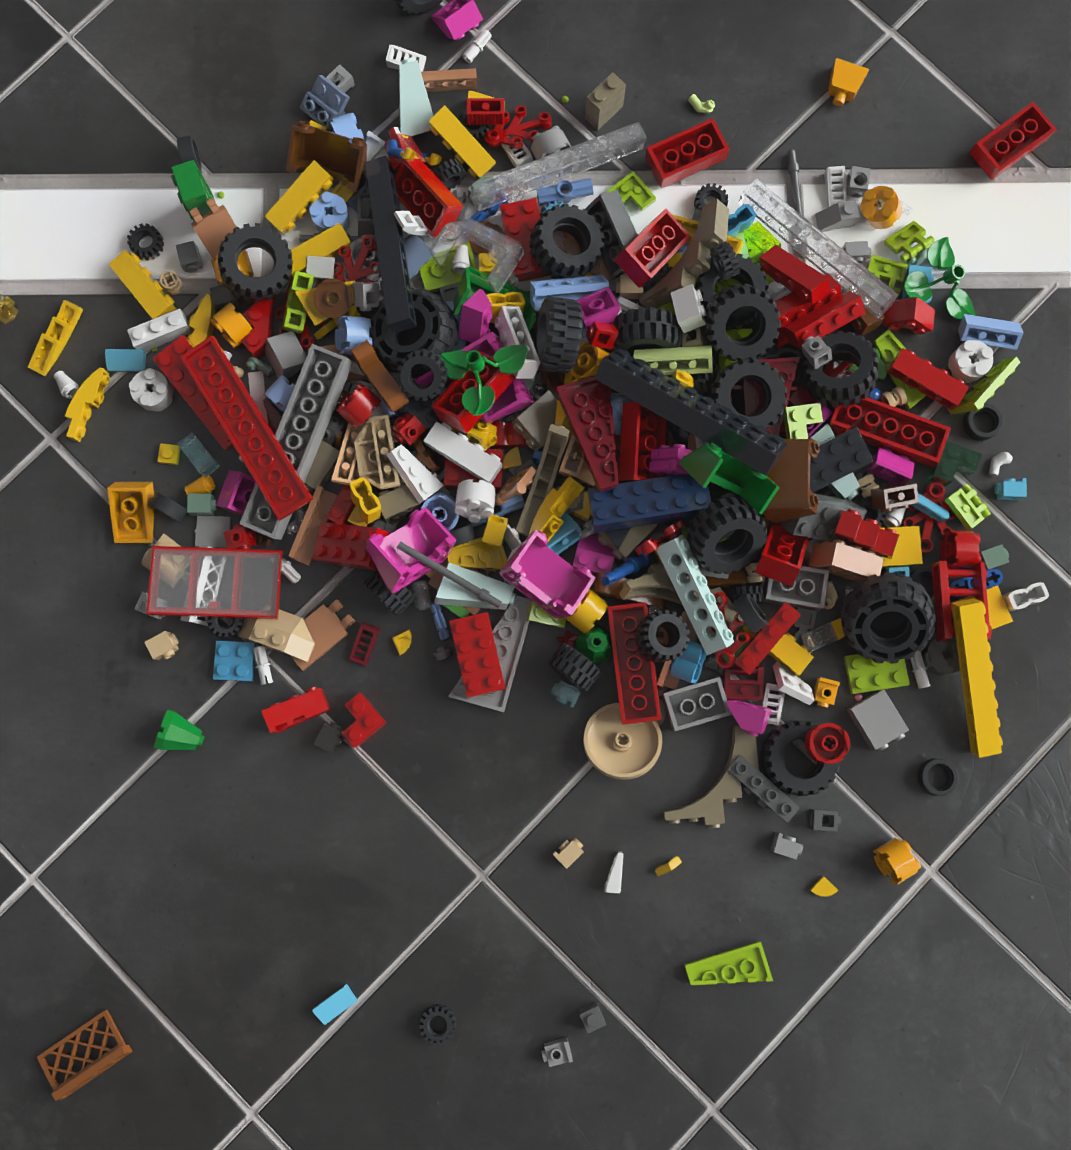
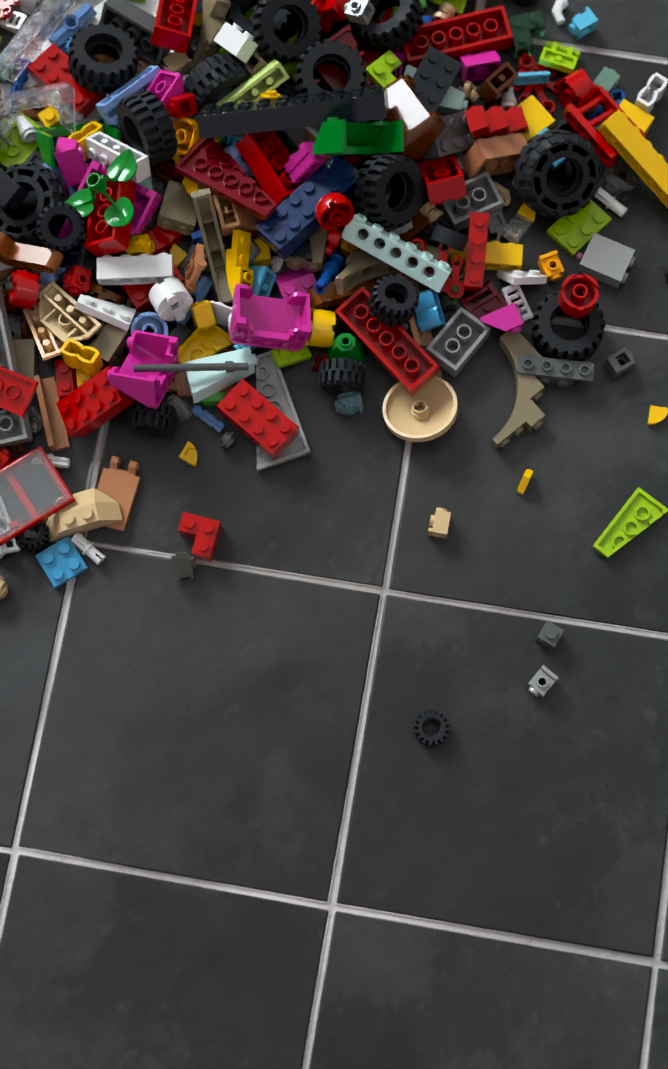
camera: 30 degrees left, 5 degrees down
dark orange fence [37,1010,133,1101] -> none
green cone [153,709,205,750] -> none
red wedge [261,686,331,733] -> none
medium azure slope [312,984,358,1025] -> none
dark red slope [348,622,381,666] -> none
white slope [604,851,623,894] -> none
light grey brick [770,832,803,860] -> none
none -> red cylinder [315,192,355,231]

